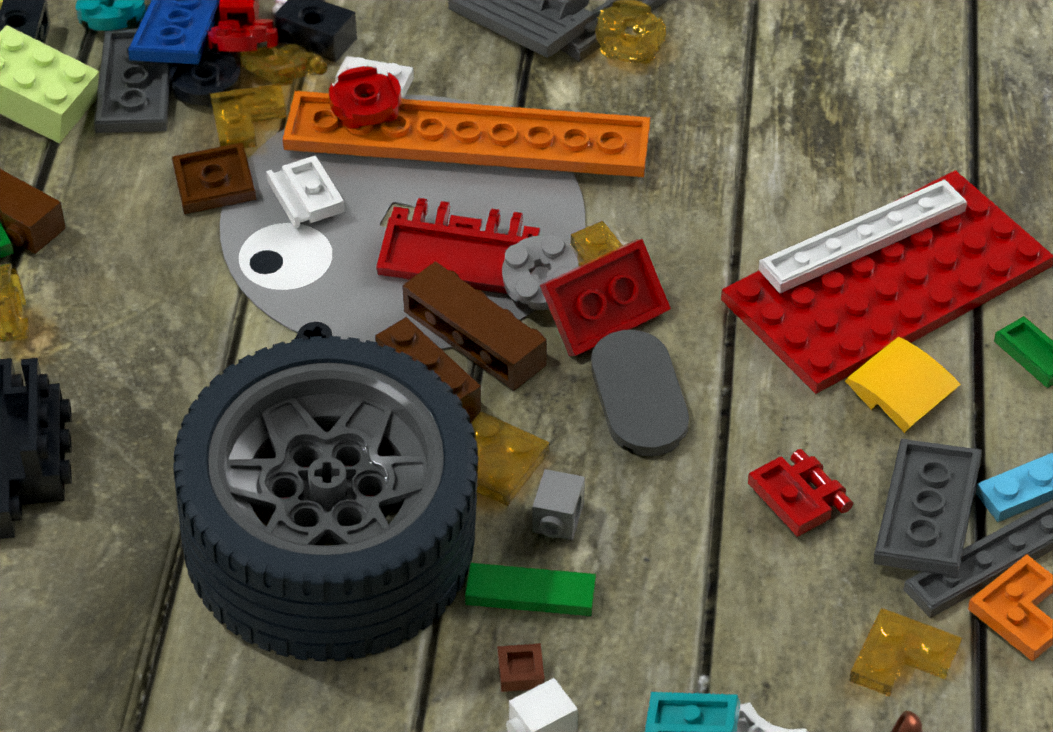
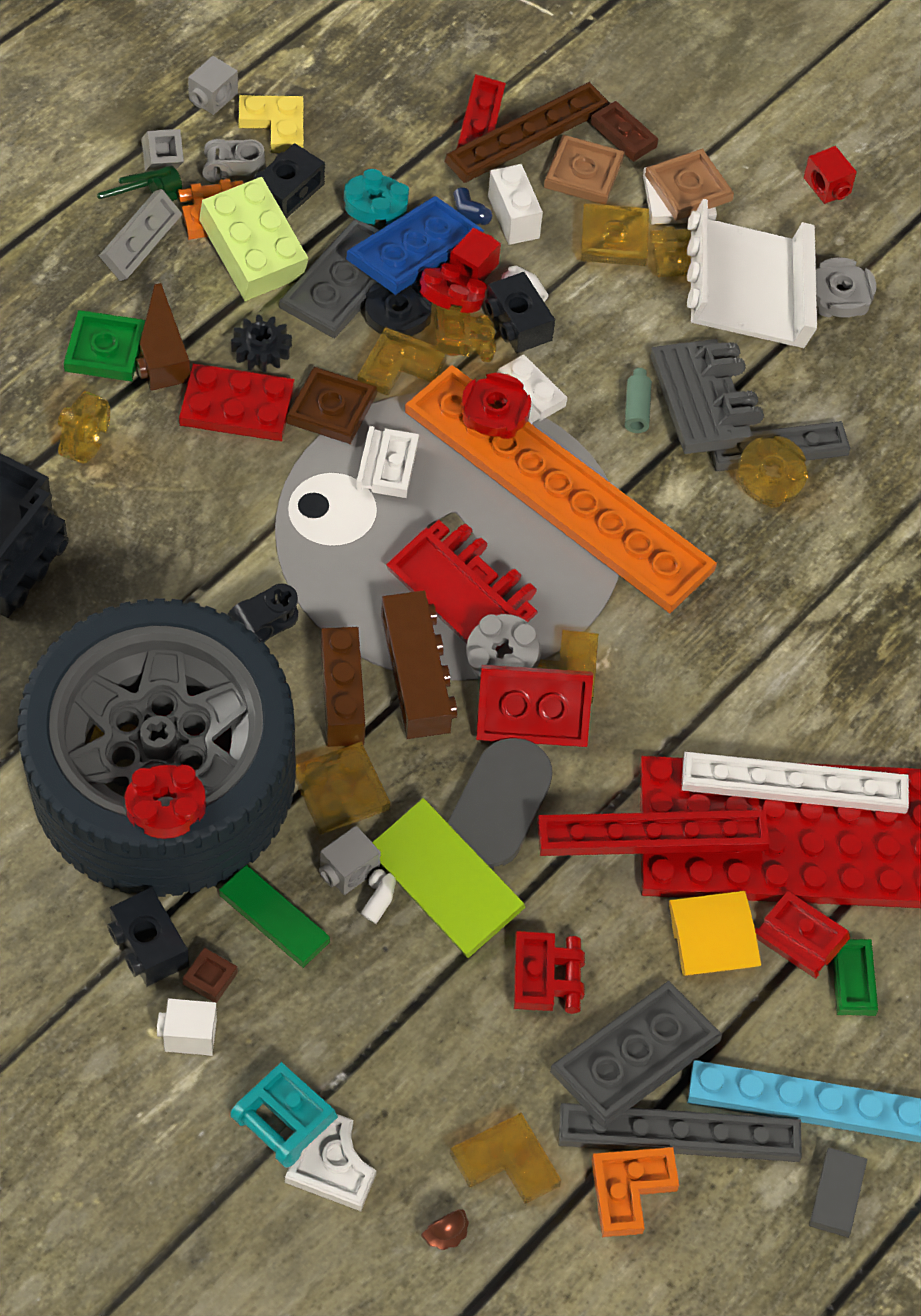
camera: 30 degrees right, 10 degrees up
none -> black brick [107,887,189,987]
none -> red plate [125,765,206,839]
none -> red plate [179,363,295,442]
none -> black gear [231,315,292,372]
none -> white arm [360,869,396,924]
none -> lime tile [372,798,526,958]
none -> red plate [537,810,770,856]
none -> sand green cylinder [625,368,652,433]
none -> red plate [755,891,851,979]

